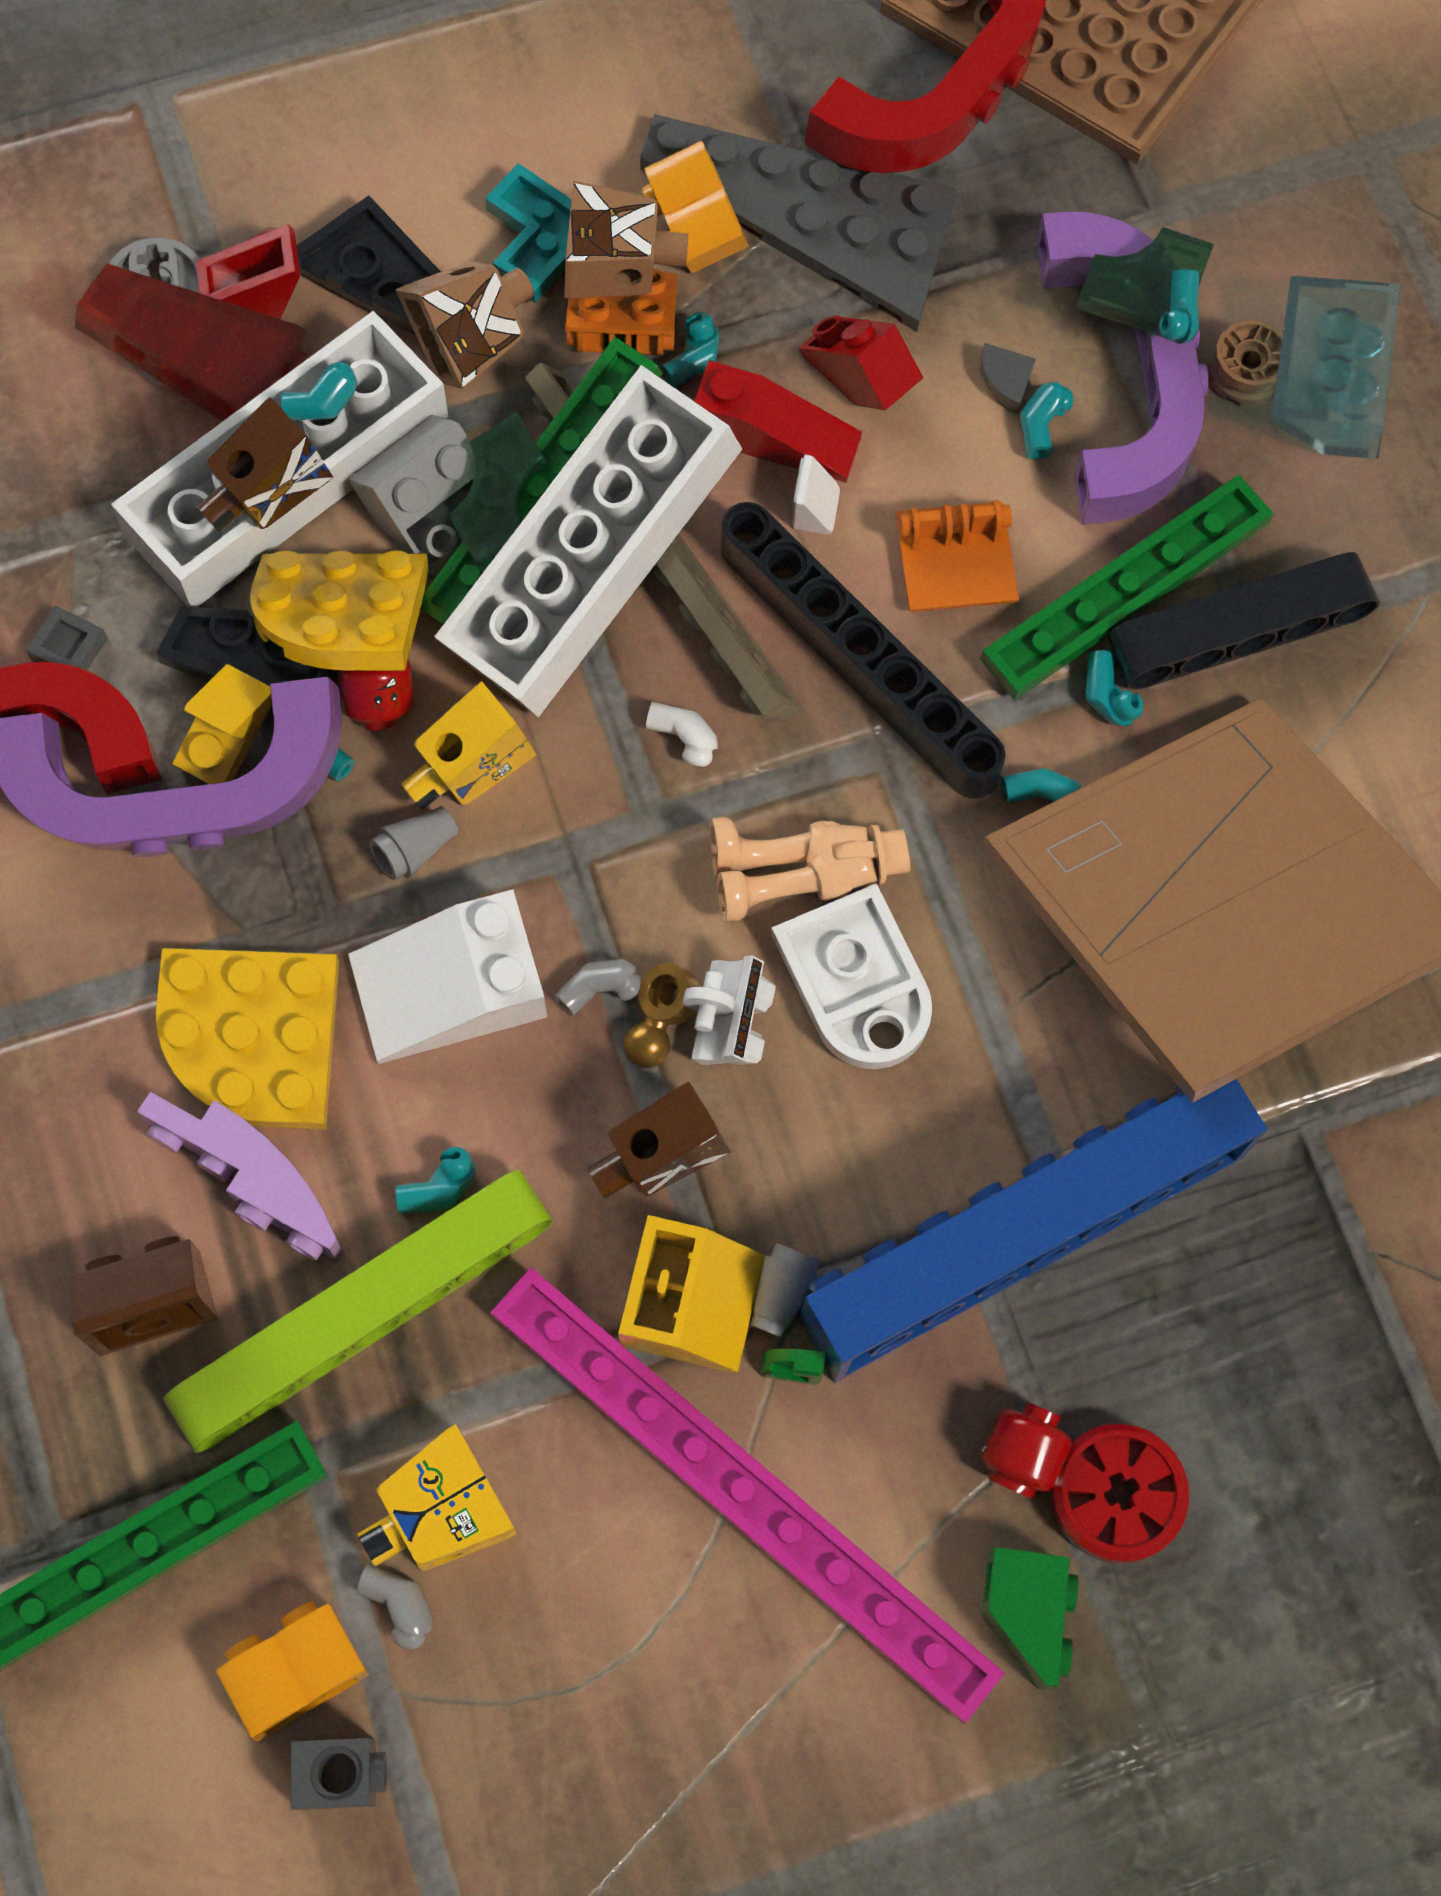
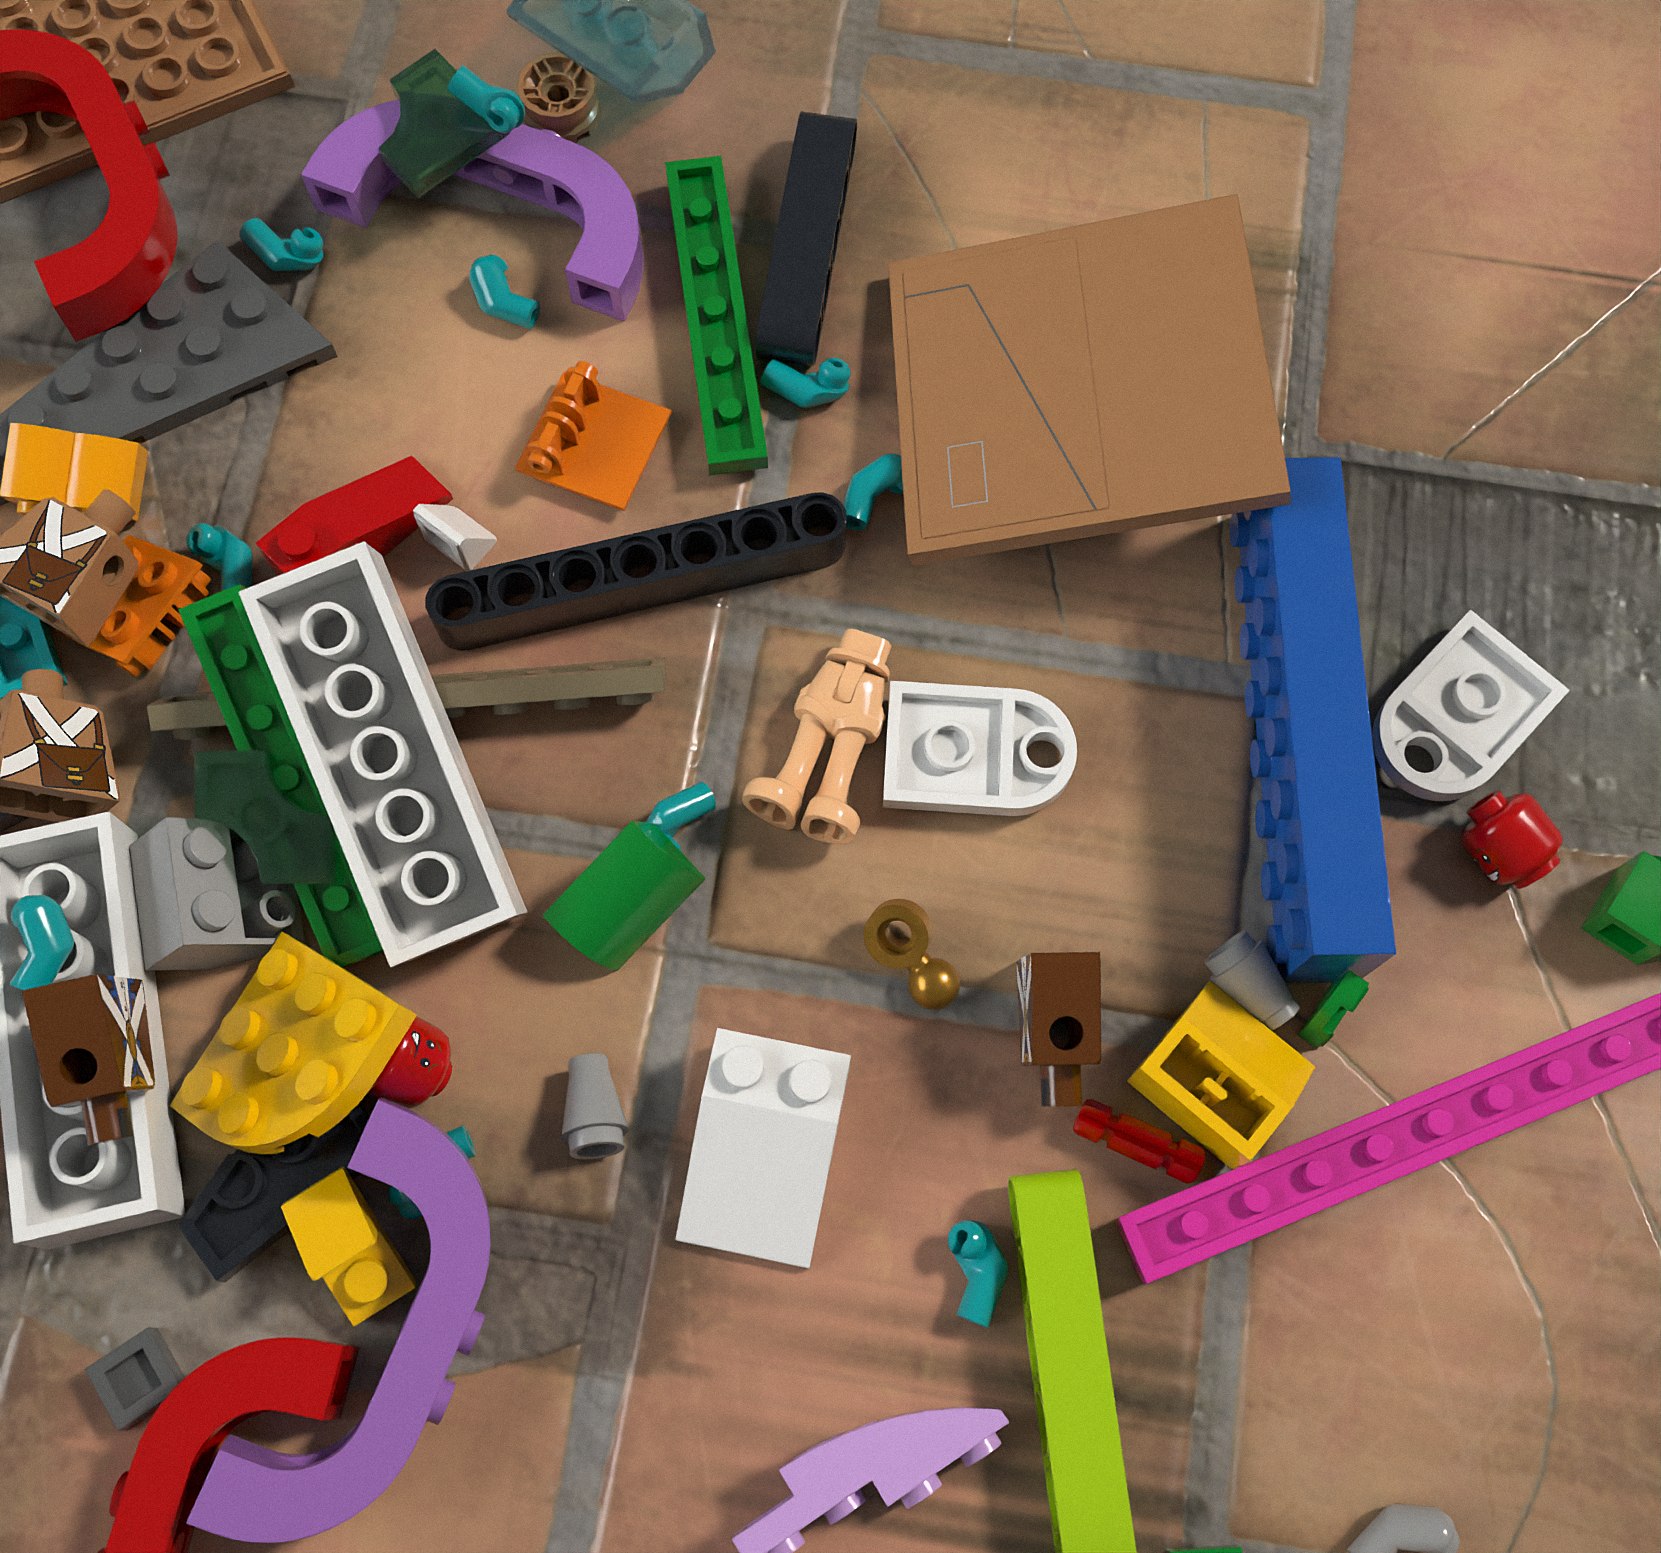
camera: 60 degrees left, 0 degrees up
yellow plate [156,948,340,1130] -> none
yellow torso [357,1424,517,1572] -> none
yellow torso [401,681,537,810] -> none
light grey arm [553,959,642,1016] -> none
white arm [646,701,718,767] -> none
white hips [683,955,776,1065] -> none
red slope [798,315,923,411] -> none
dark grey tile [980,343,1036,413] -> none
red wheel [1050,1423,1189,1564] -> none
none -> teal arm [239,218,324,271]
none -> green brick [542,821,706,970]
none -> teal arm [646,782,716,851]
none -> red axle [1073,1099,1206,1183]
none -> white plate [1372,610,1570,801]

